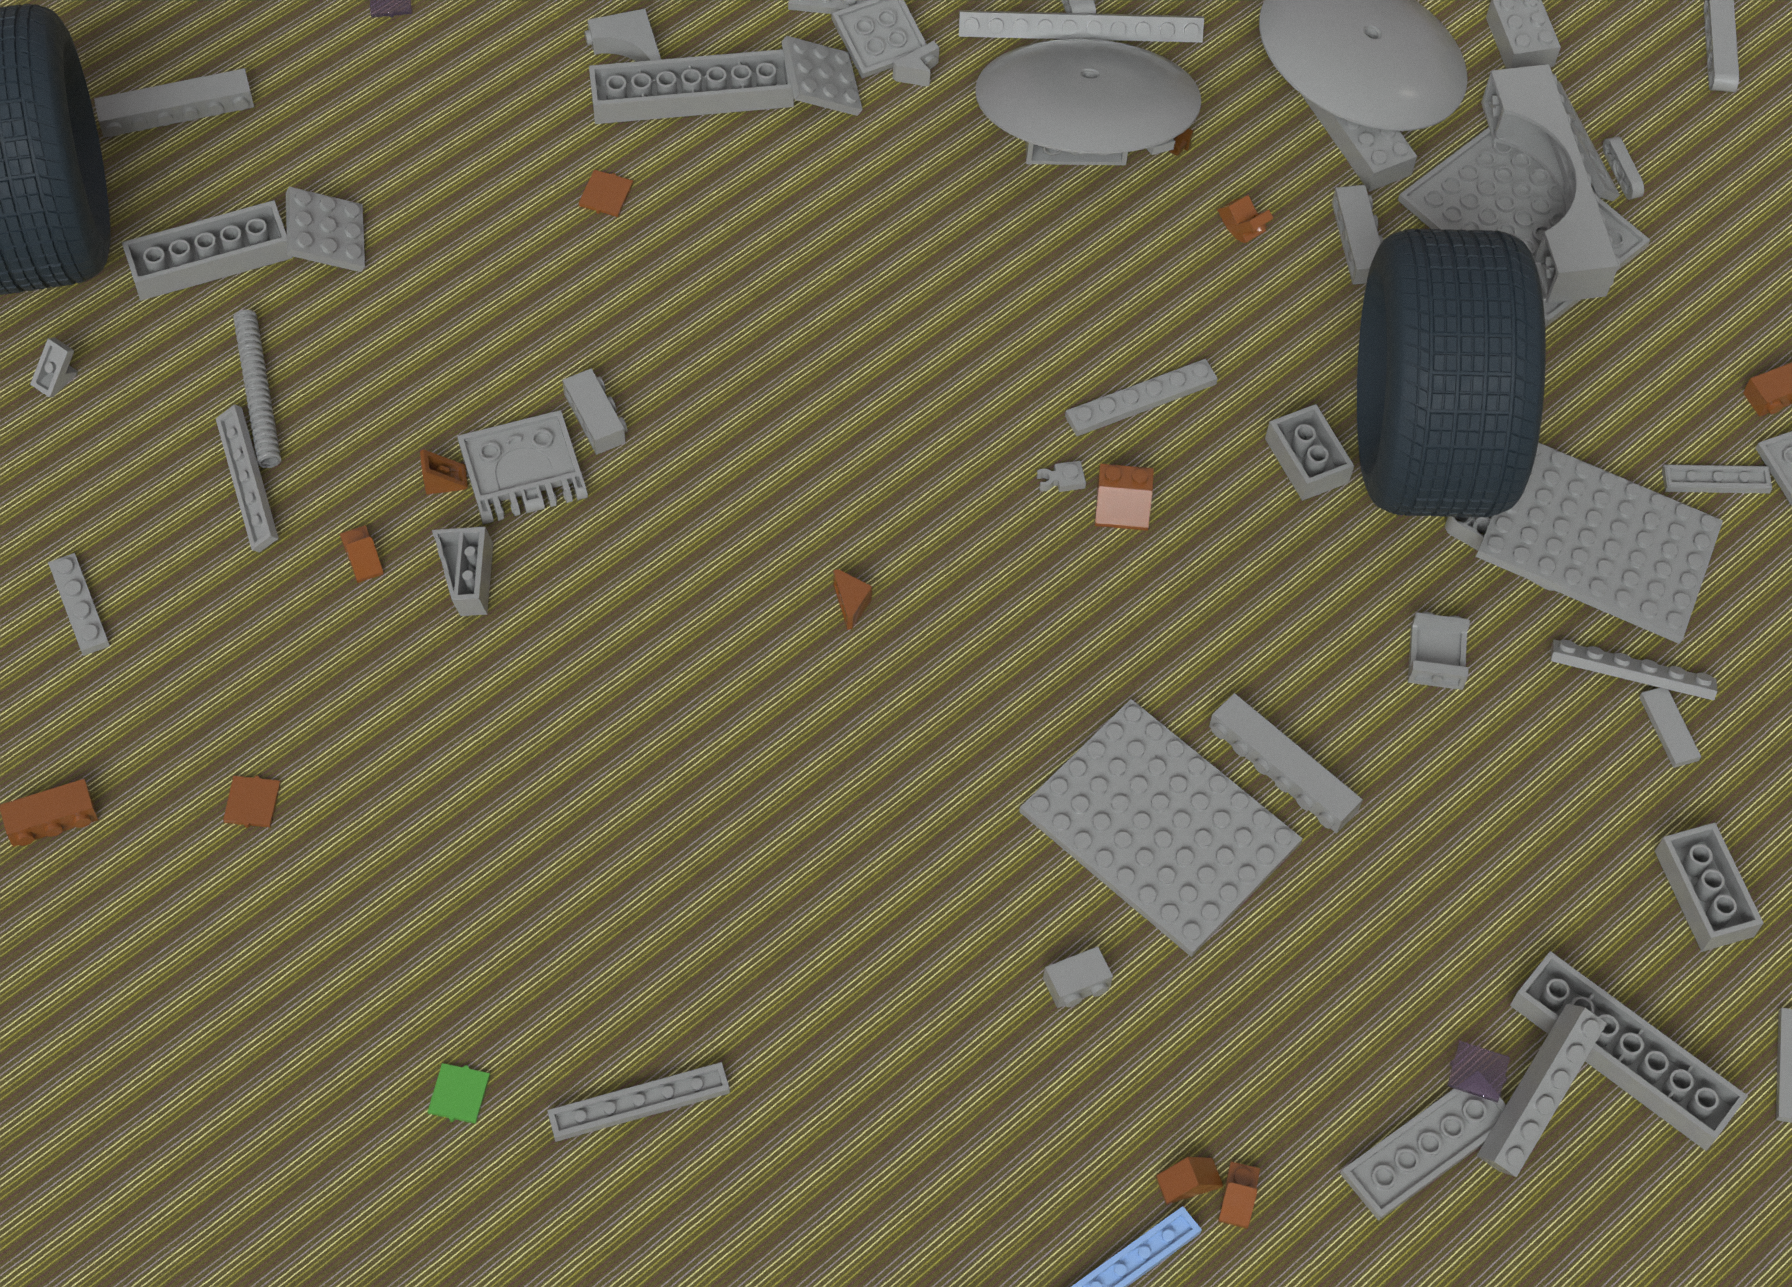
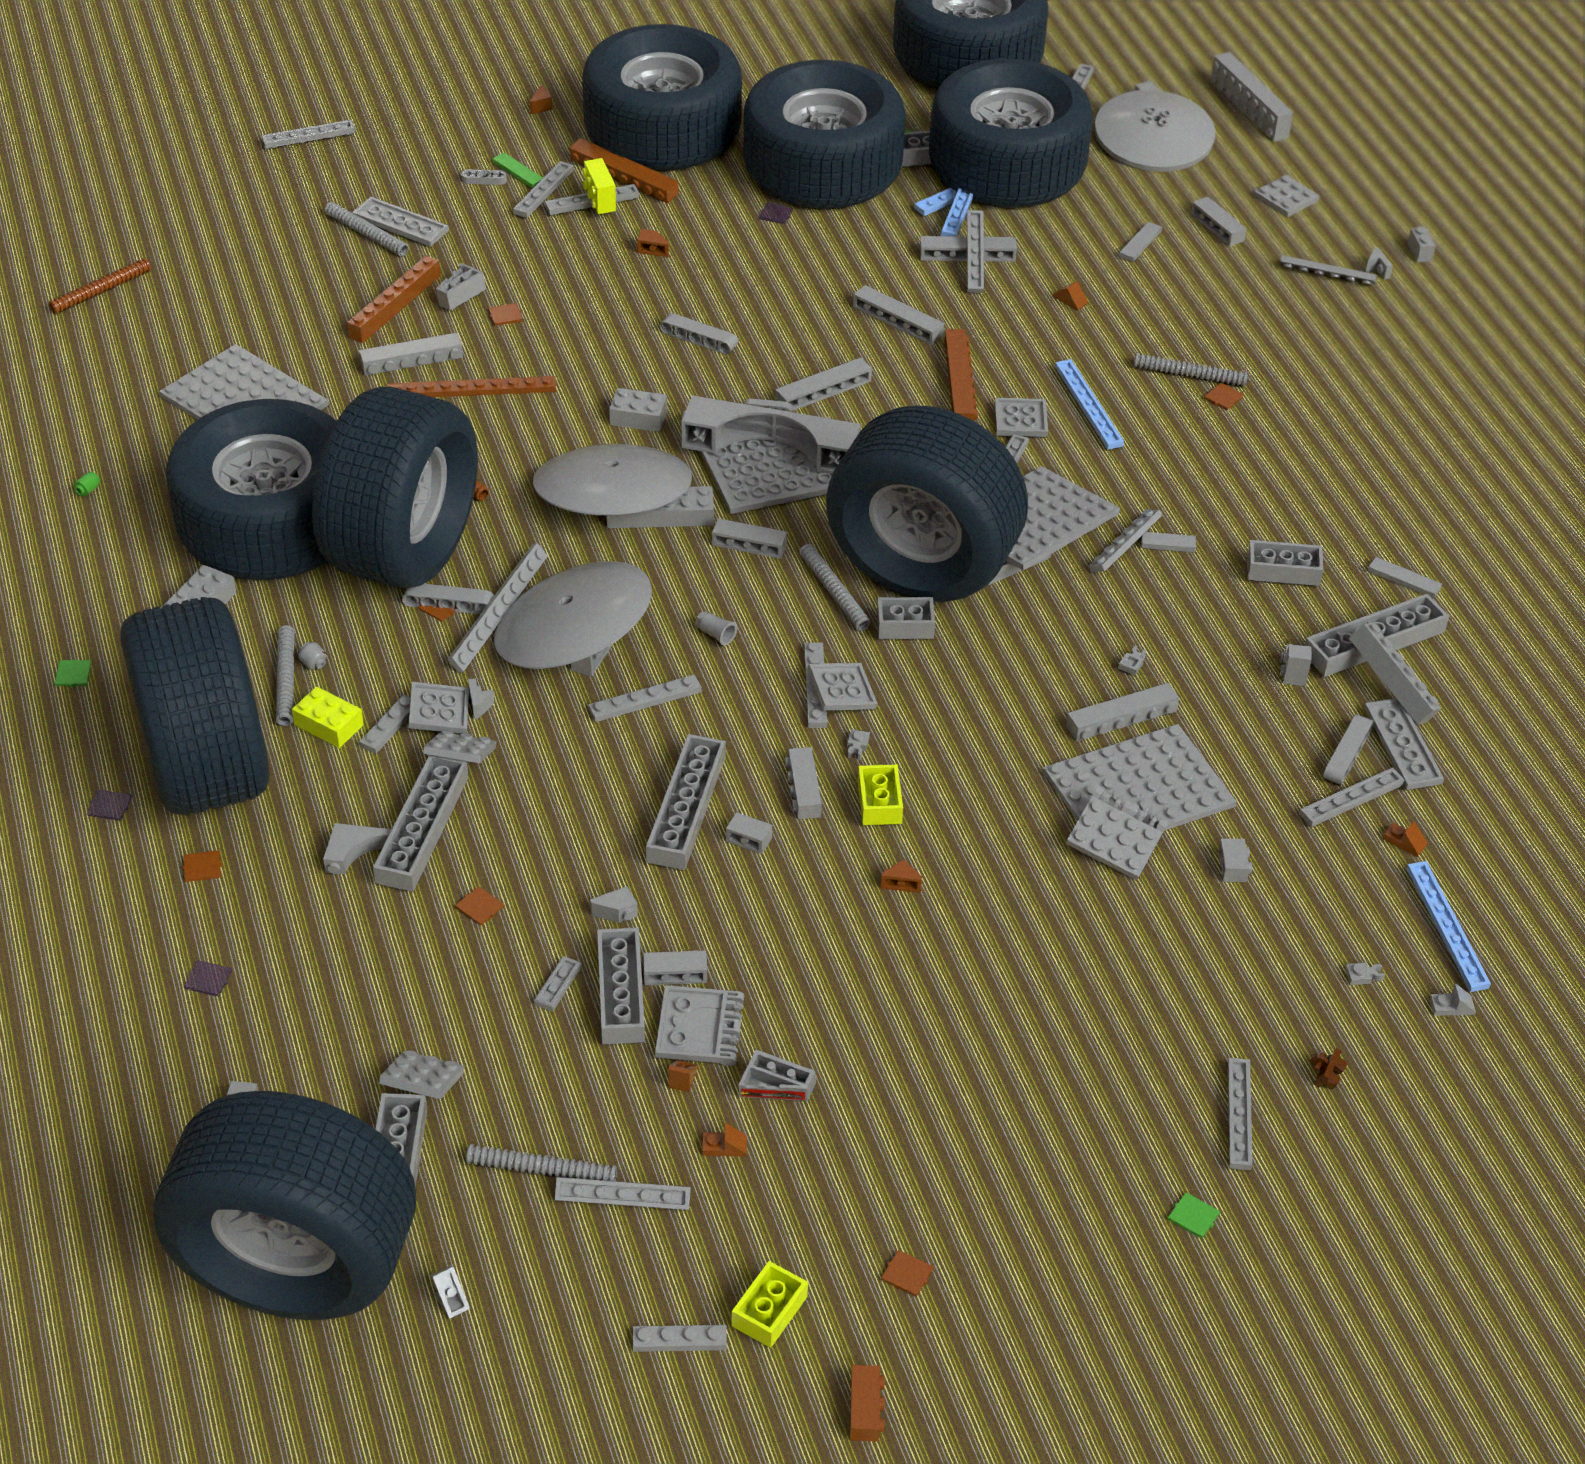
camera: 65 degrees left, 15 degrees down
slope [1095,464,1154,531] -> none
dark orange slope [1156,1157,1223,1205] -> none
dark orange brick [1217,195,1274,243] -> none
light grey panel [1408,612,1470,690] -> none
piece [1447,1041,1510,1103] -> none
none -> light grey tile [534,956,582,1012]
none -> light grey plate [588,675,702,722]
none -> light grey slope [590,886,638,923]
none -> light grey brick [597,928,645,1044]
none -> light grey brick [646,734,726,870]
none -> light grey plant [695,611,737,646]
none -> light grey brick [726,812,772,854]
none -> neon yellow brick [732,1261,808,1348]
none -> light grey brick [775,358,872,411]
none -> light grey brick [785,747,822,819]
none -> light grey piece [799,544,871,631]
none -> light grey plate [807,663,878,711]
none -> neon yellow brick [858,764,903,825]
none -> light grey hinge [1066,784,1169,881]
none -> light grey plate [1118,646,1146,675]
none -> light grey brick [1280,644,1311,686]
none -> light grey plate [1299,767,1405,827]
none -> reddish brown hips [1310,1047,1348,1089]
none -> light grey beam [1323,714,1374,785]
none -> light grey plate [1345,963,1385,985]

